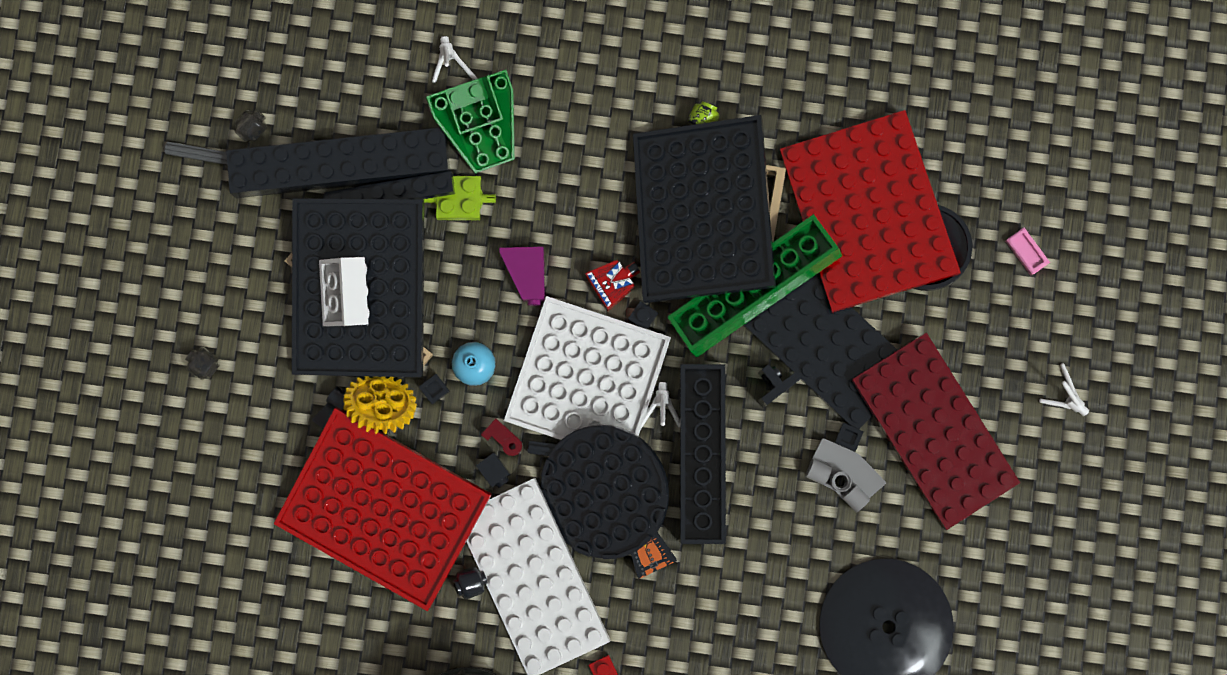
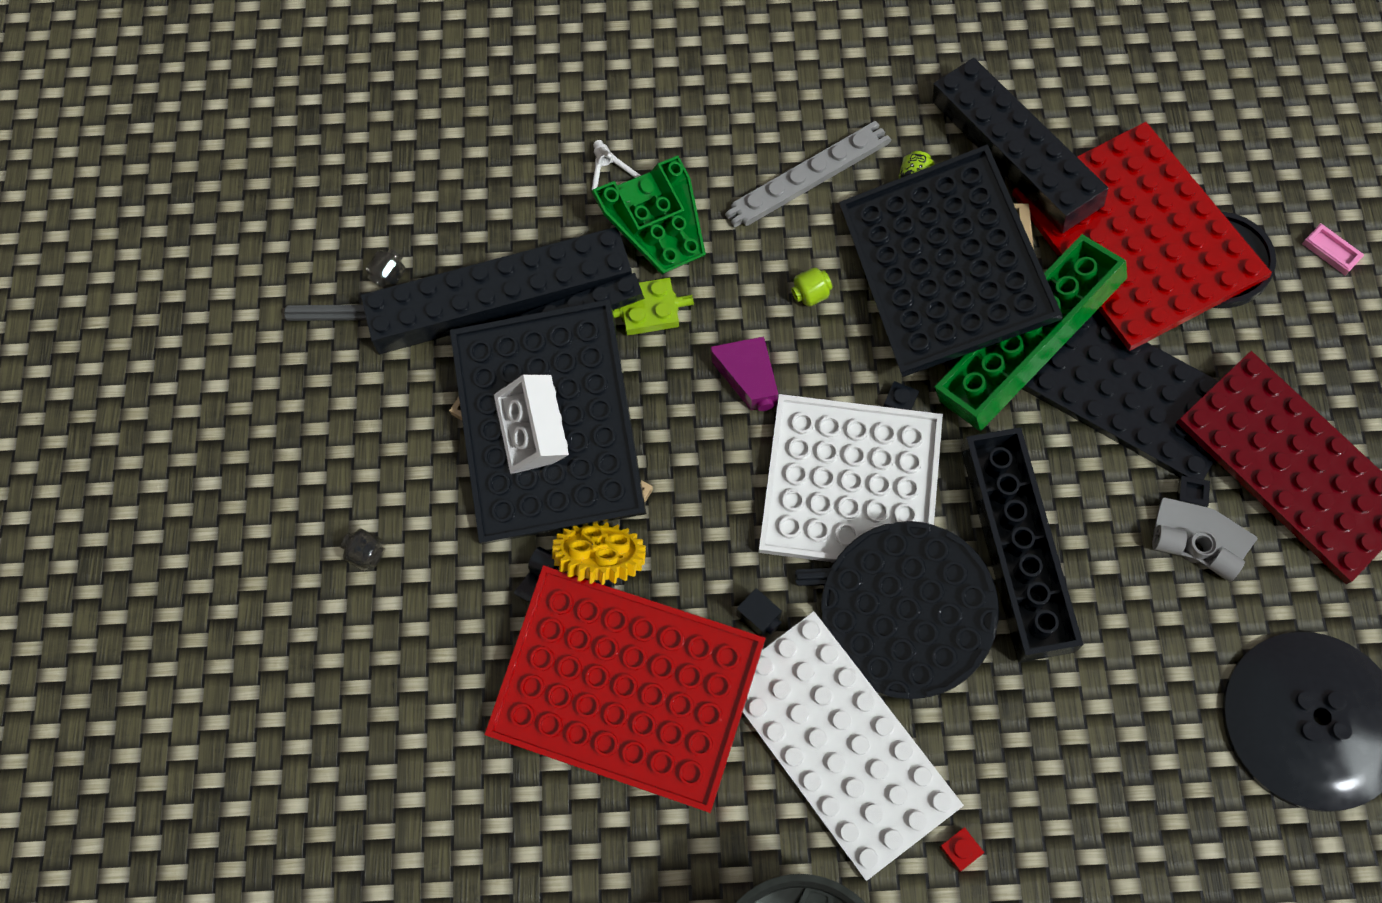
camera: 10 degrees left, 15 degrees down
black plate [419,374,450,405] -> none
medium azure cylinder [452,342,496,386] -> none
black head [453,566,488,599] -> none
dark red leg [481,418,523,456] -> none
torso [585,260,641,311] -> none
torso [631,532,677,579] -> none
white plant [641,382,680,428] -> none
black bracket [758,364,802,408] -> none
none -> light grey hinge [725,121,891,227]
none -> lime head [791,268,832,307]
none -> black brick [933,58,1108,234]

